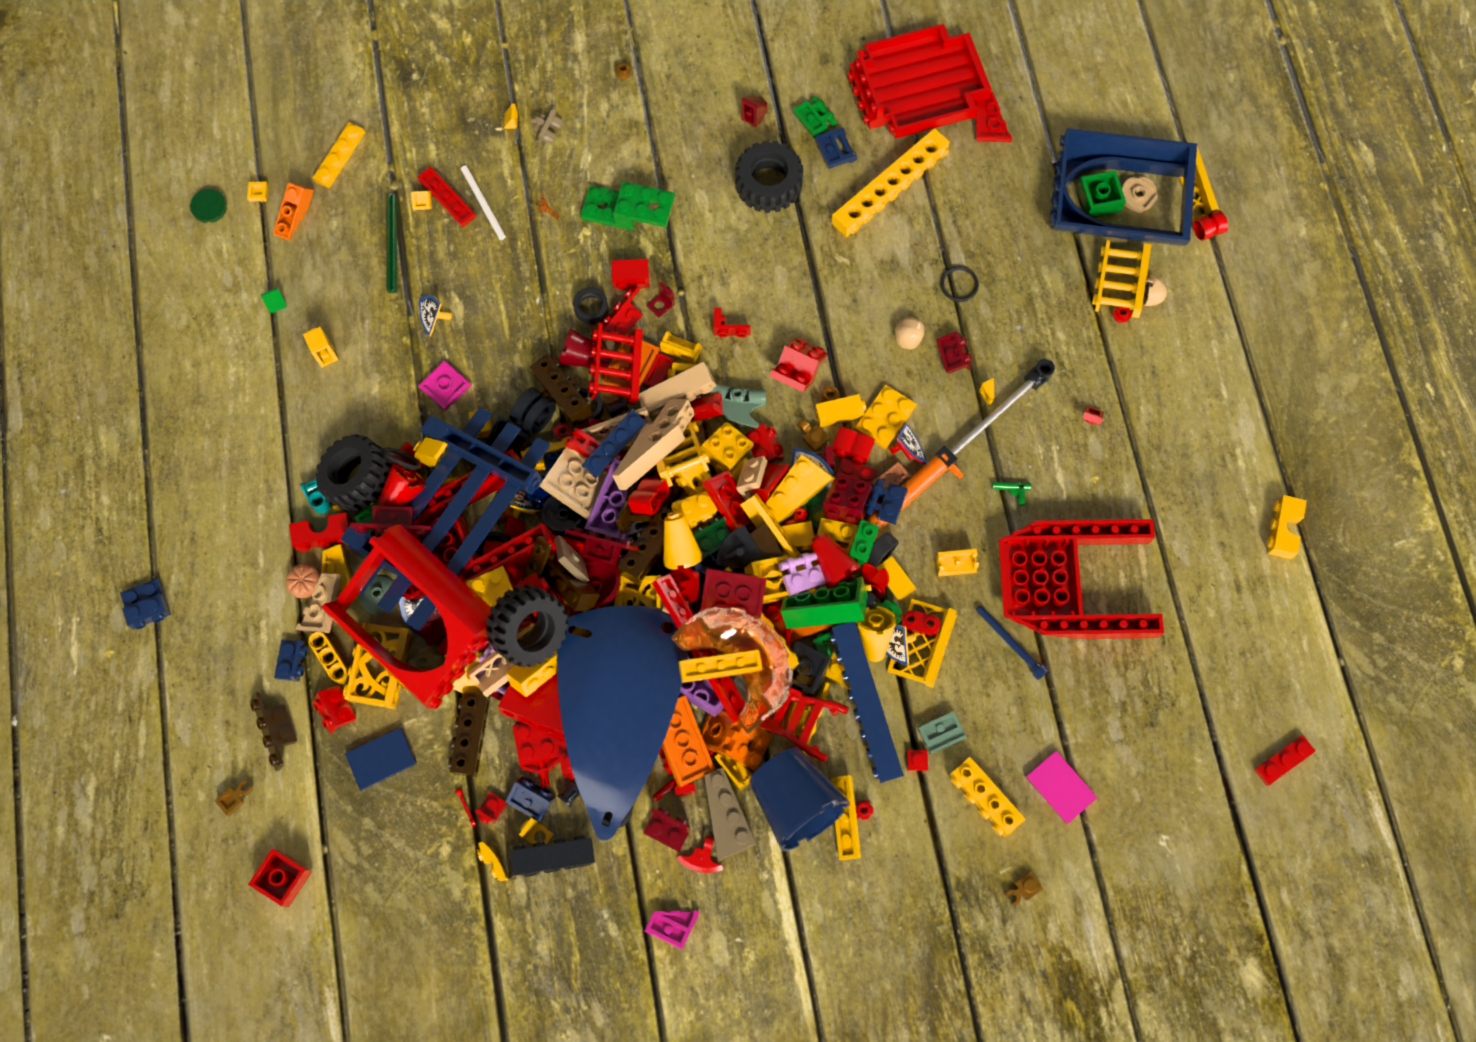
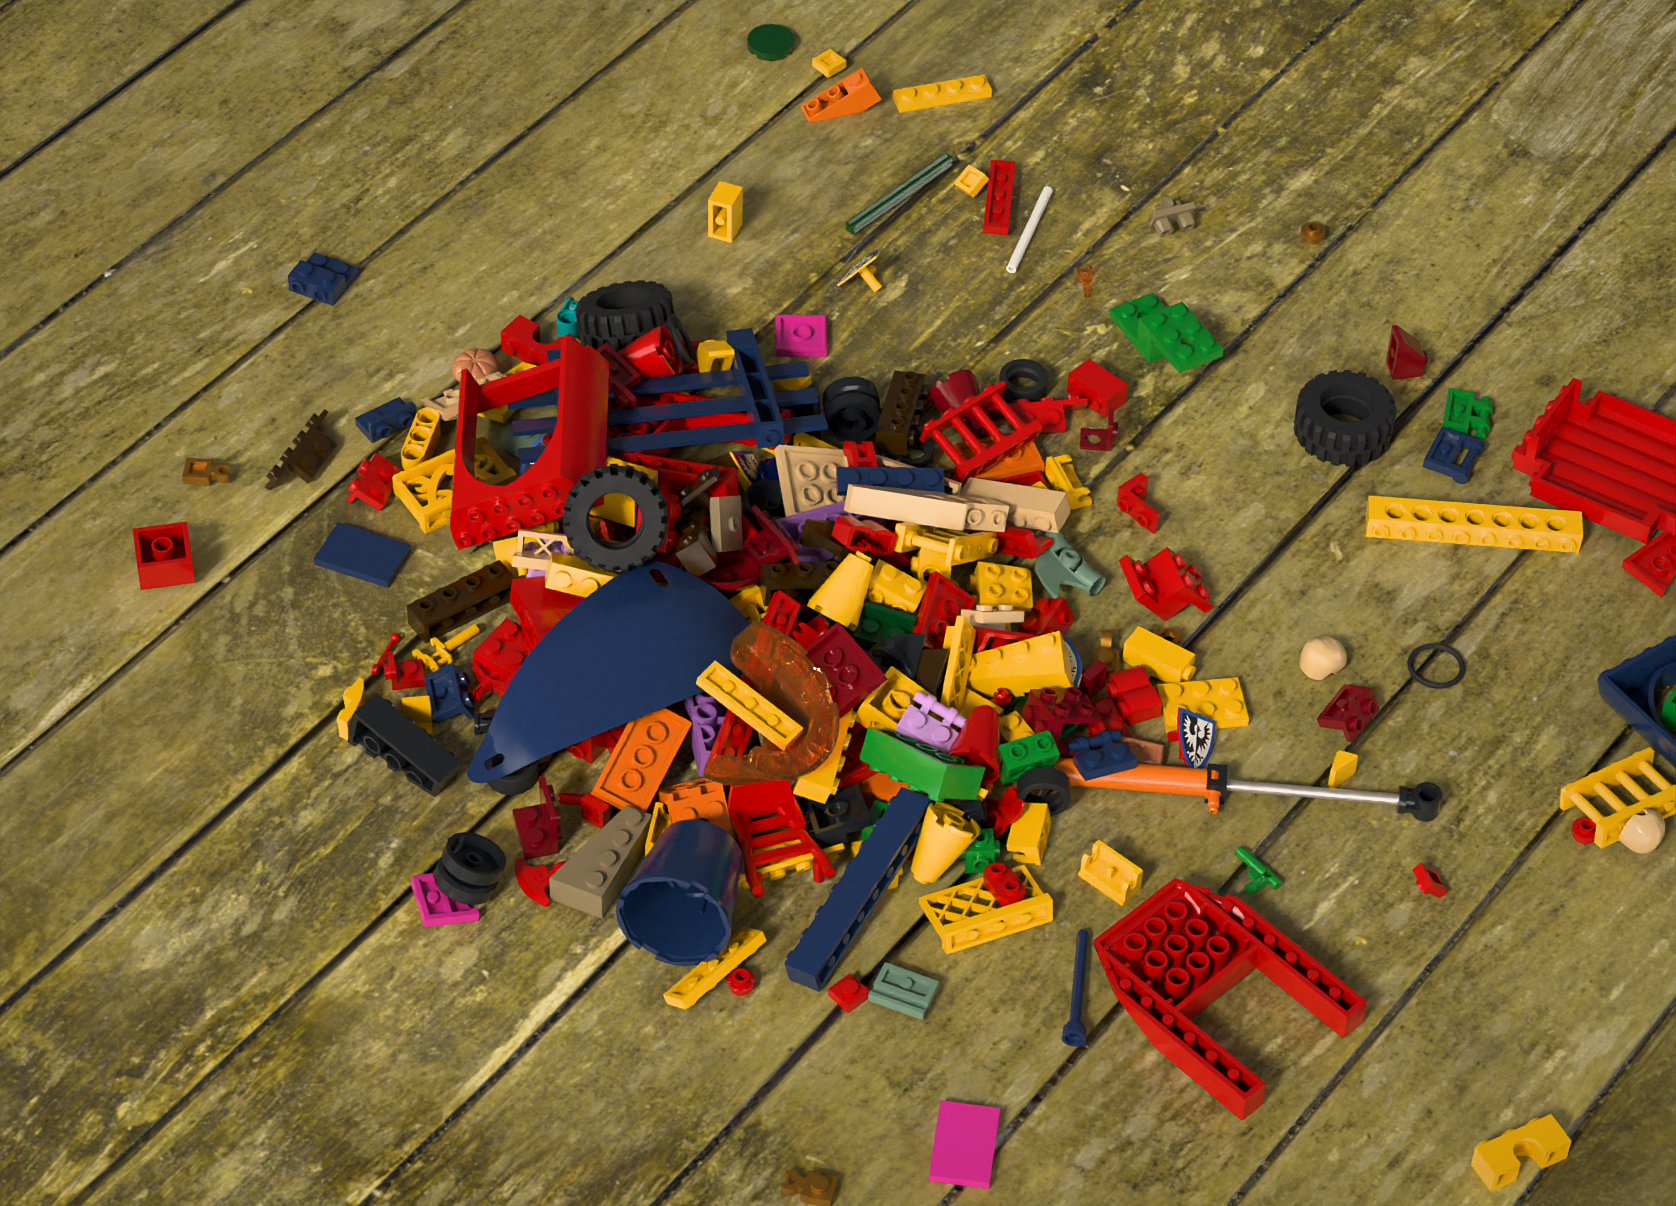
camera: 45 degrees right, 25 degrees down
slope [261,288,287,313] -> none
yellow slope [504,104,518,129] -> none
shield [886,625,916,665] -> none
yellow brick [950,757,1025,837] -> none
none -> yellow piece [412,624,480,672]
none -> black wheel [433,832,507,905]
none -> black sticker [849,426,879,444]

